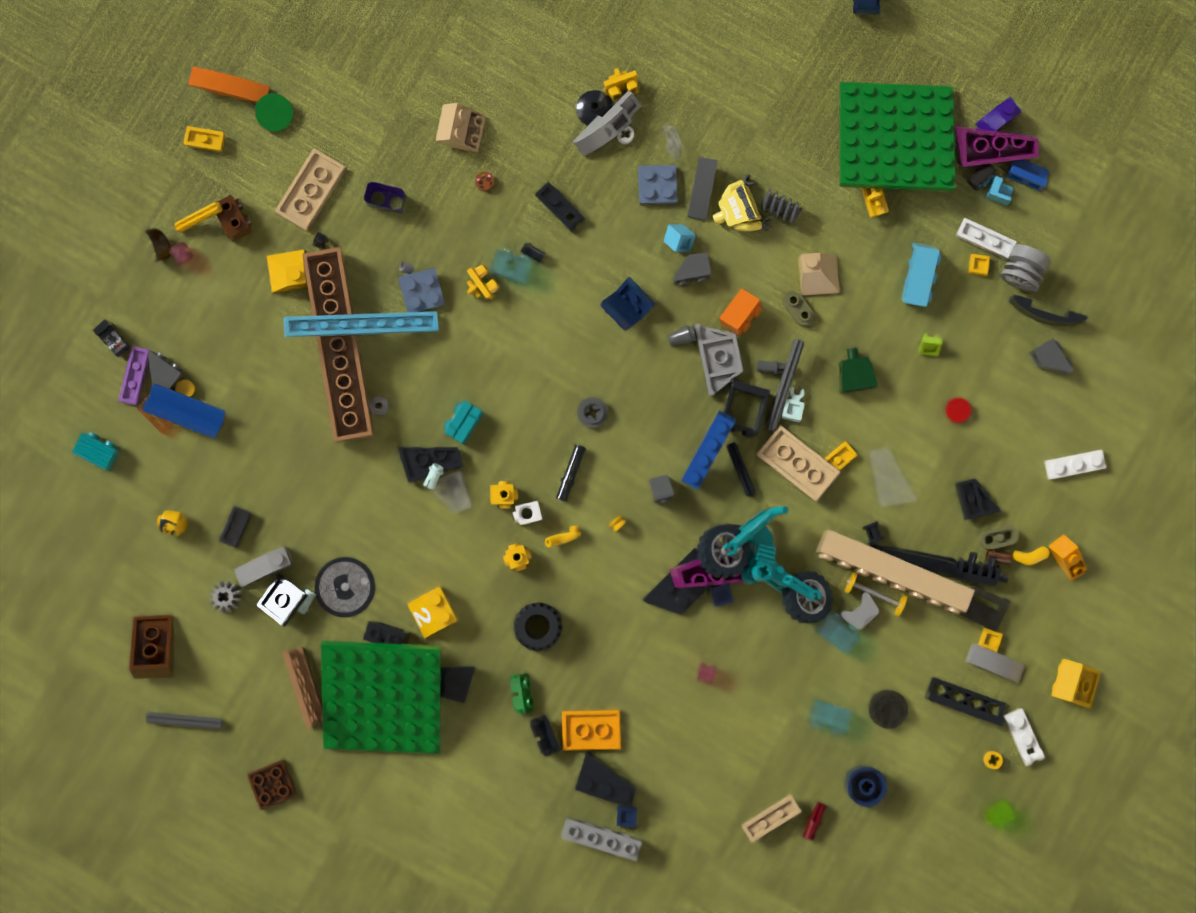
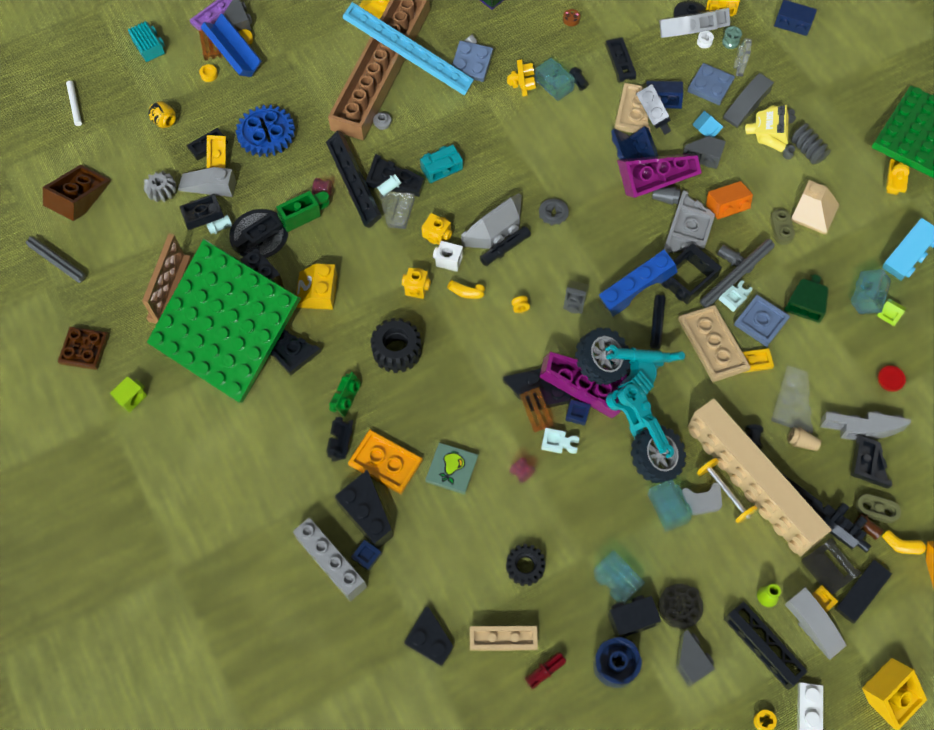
camera: 30 degrees right, 20 degrees down
none -> white bar [66,81,82,126]
none -> lime brick [110,376,147,413]
none -> yellow tile [199,64,218,82]
none -> yellow plate [207,135,226,169]
none -> black hinge [232,212,284,254]
none -> blue gear [235,105,295,157]
none -> green brick [276,191,330,232]
none -> clear pink wheel [312,177,332,197]
none -> black plate [326,131,382,228]
none -> black wing [404,606,454,667]
none -> sand green tile [425,443,478,495]
none -> light grey wedge [461,193,522,249]
none -> black tyre [506,544,546,586]
none -> clear orange tile [519,387,554,433]
none -> light aqua plate [541,428,579,454]
none -> black brick [607,595,662,638]
none -> tan wing [615,83,651,133]
none -> magenta wedge [617,154,702,198]
none -> hinge [636,84,671,135]
none -> dark blue brick [646,81,683,109]
none -> dark grey slope [676,630,715,687]
none -> sand green wheel [722,26,742,49]
none -> sand blue plate [734,295,790,347]
none -> lime cone [757,584,781,607]
none -> dark blue brick [774,0,817,36]
none -> tan cone [787,427,821,451]
none -> light grey slope [820,411,911,440]
none -> black tile [835,560,892,624]
none -> clear light blue brick [851,269,891,314]

